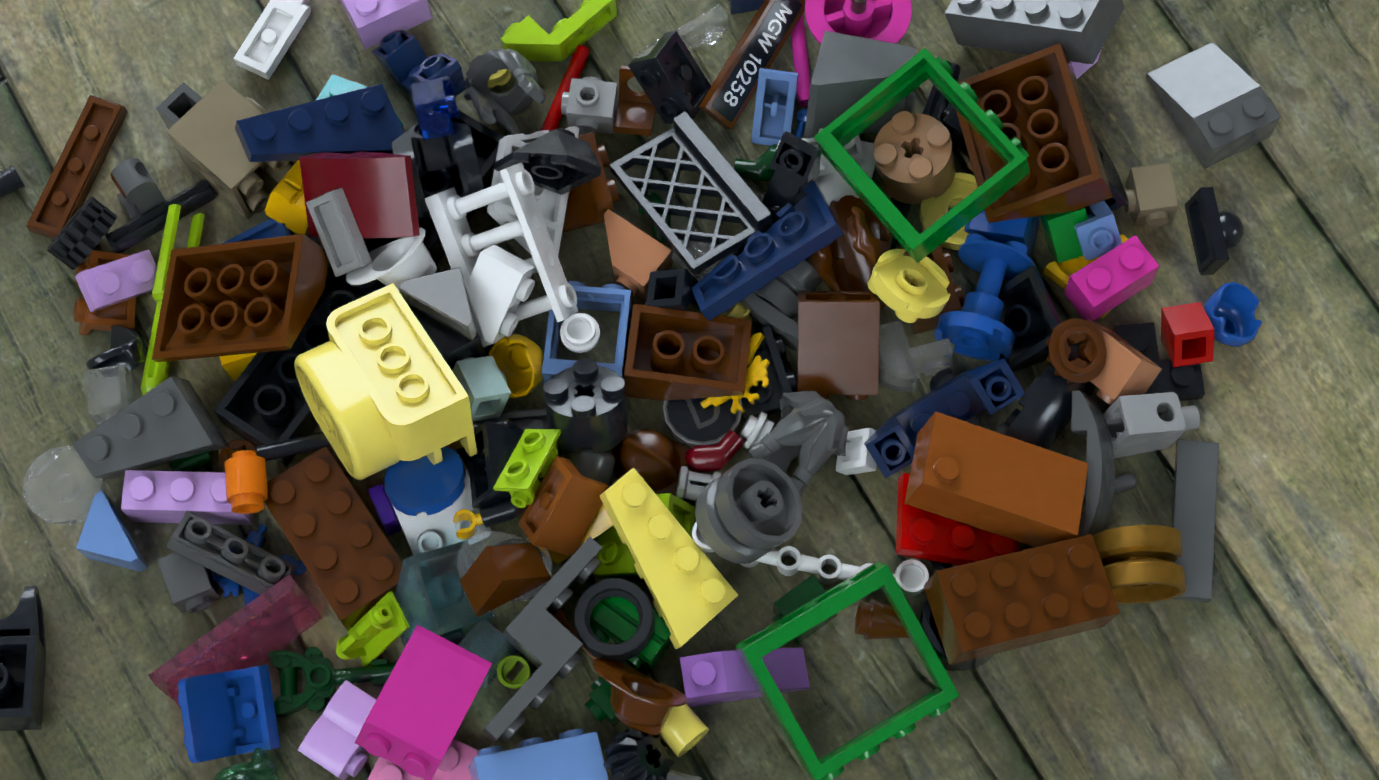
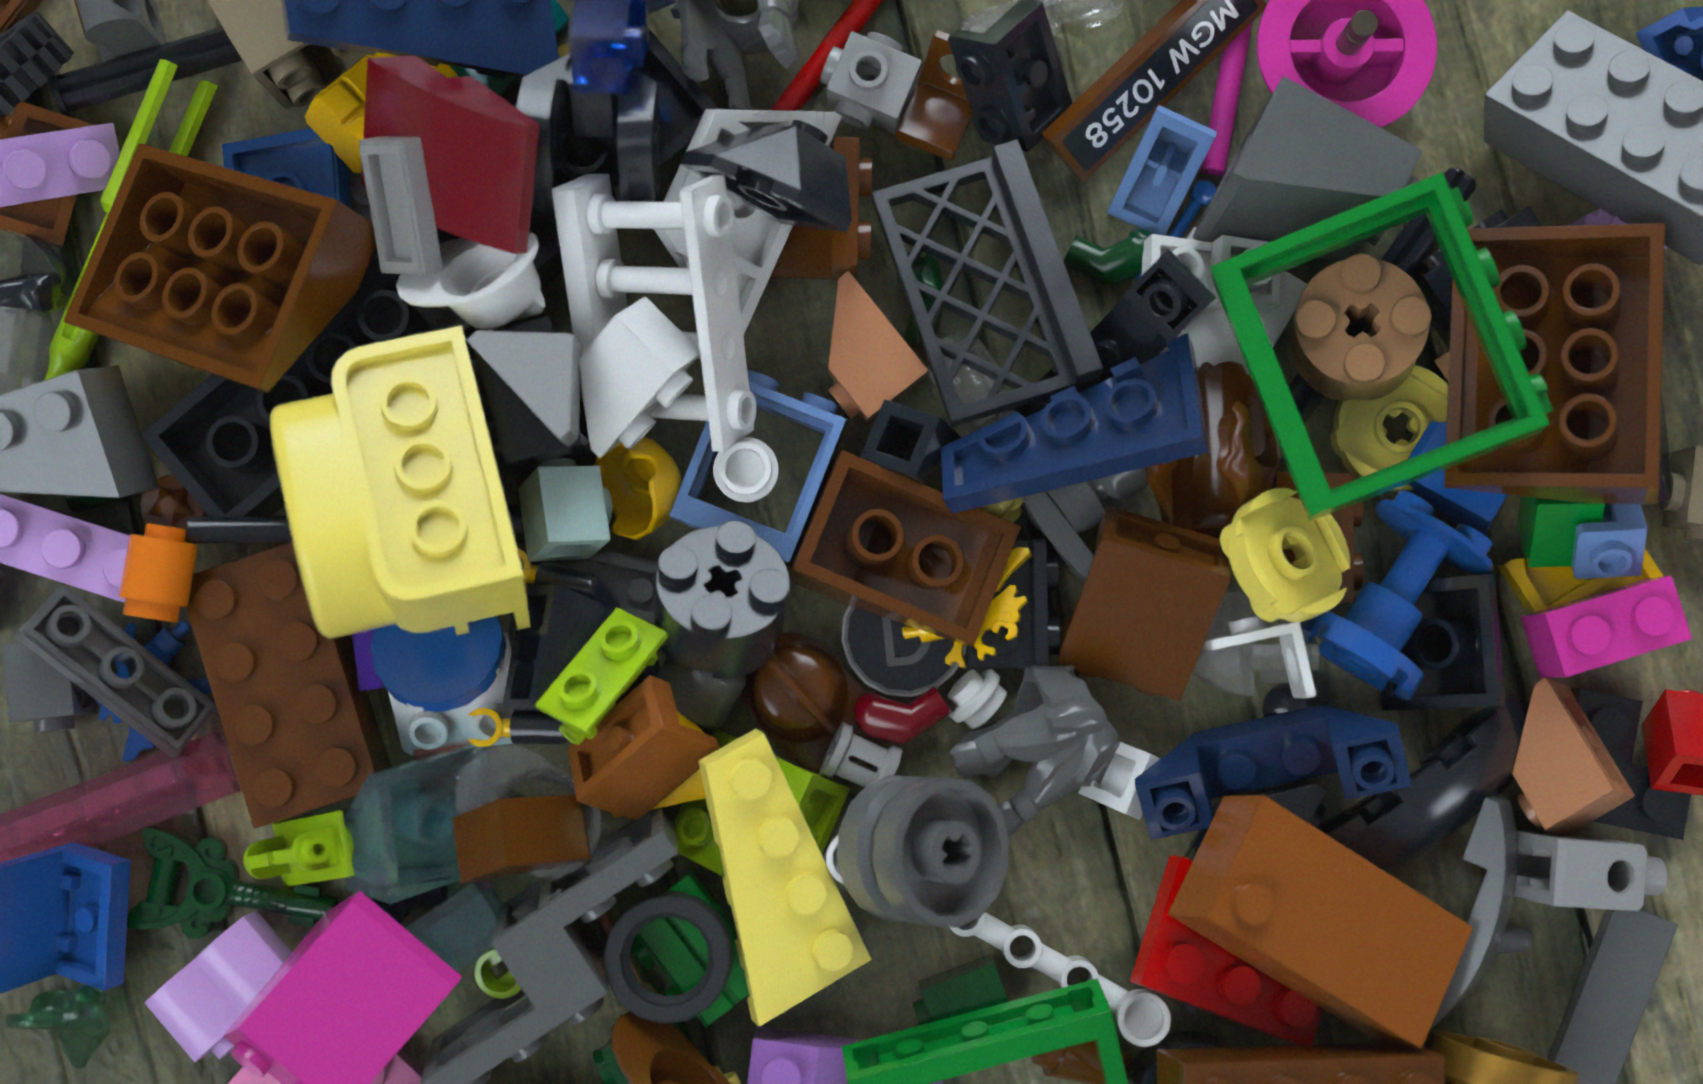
camera: 10 degrees right, 15 degrees up
reddish brown gear [1045,318,1106,383] -> none
none -> white bracket [1203,616,1316,699]

